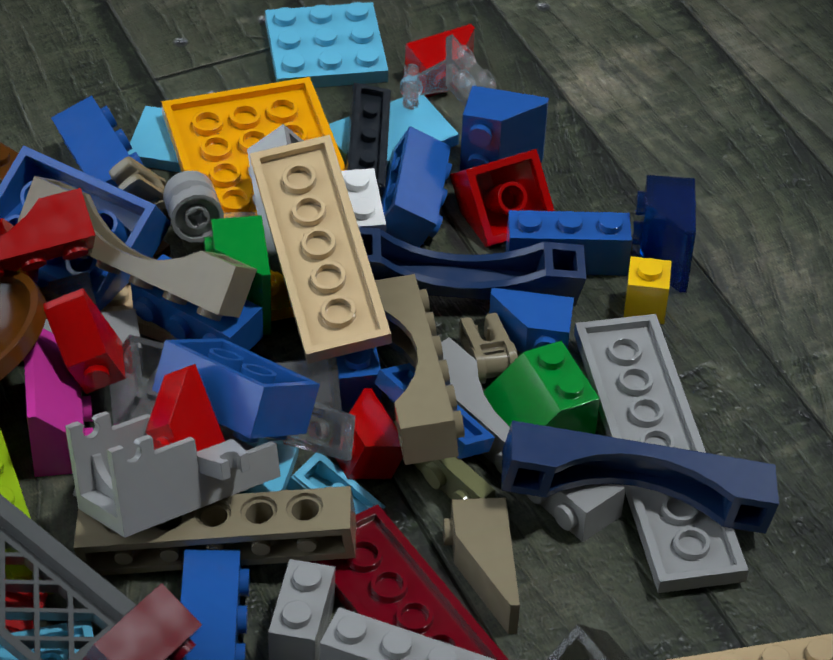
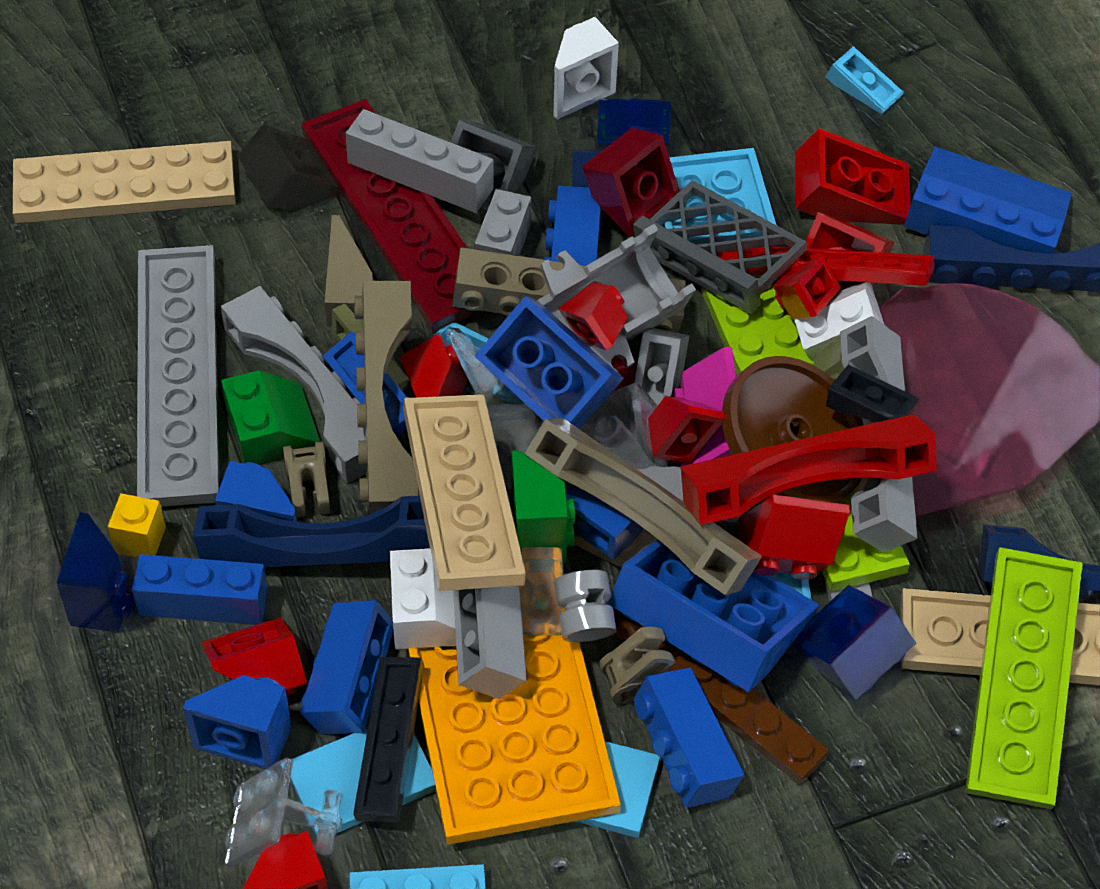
camera: 175 degrees left, 10 degrees up
dark blue arch [502,420,779,534] -> none

